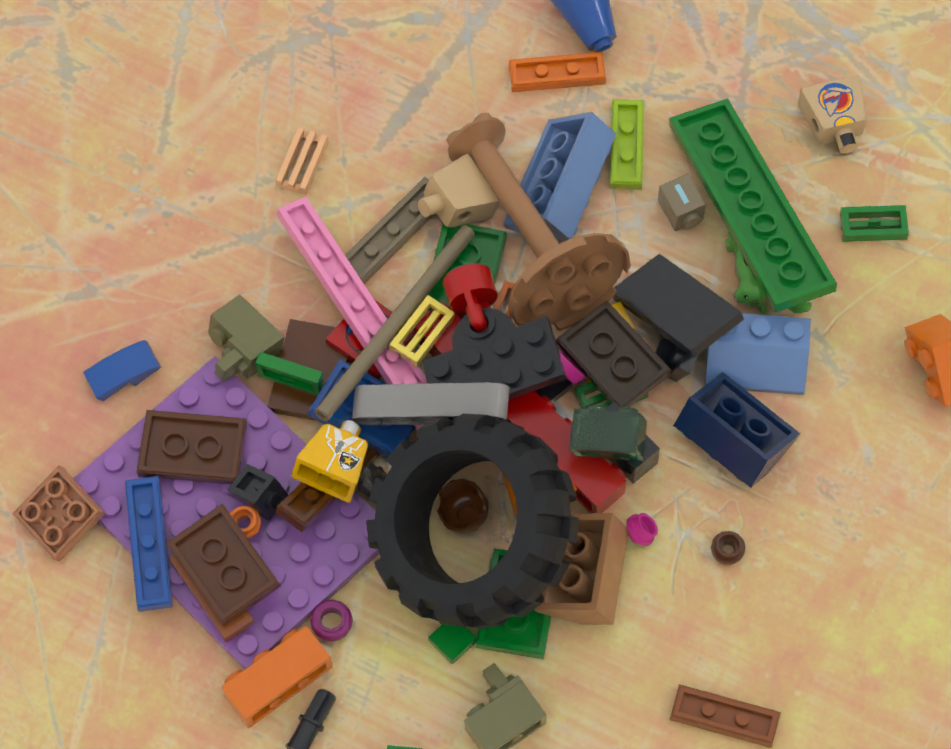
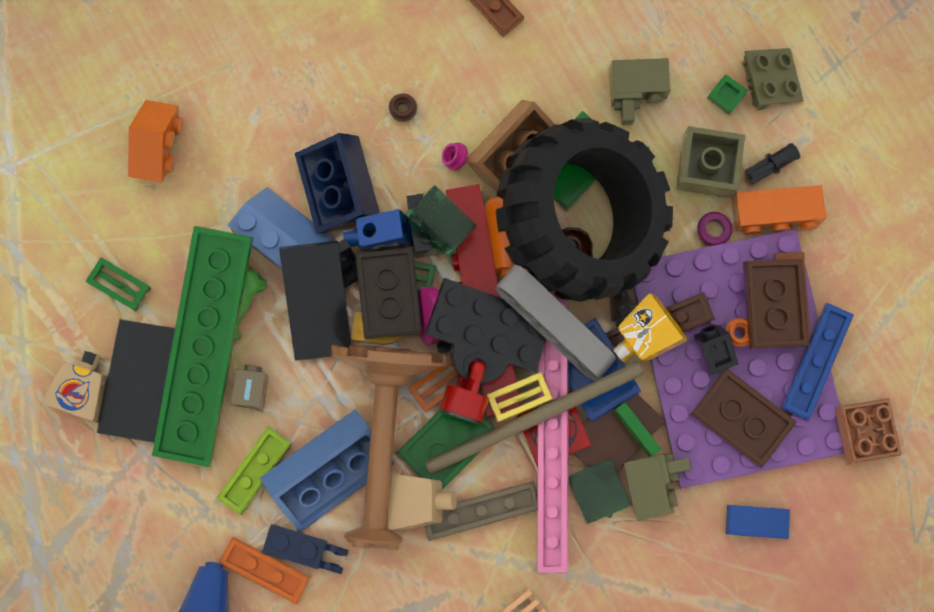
camera: 150 degrees left, 15 degrees up
none -> black tile [97,319,175,443]
none -> dark blue hinge [262,524,349,574]
none -> blue torso [343,209,414,252]
none -> clear green piece [569,458,632,524]
none -> olive brick [676,126,745,198]

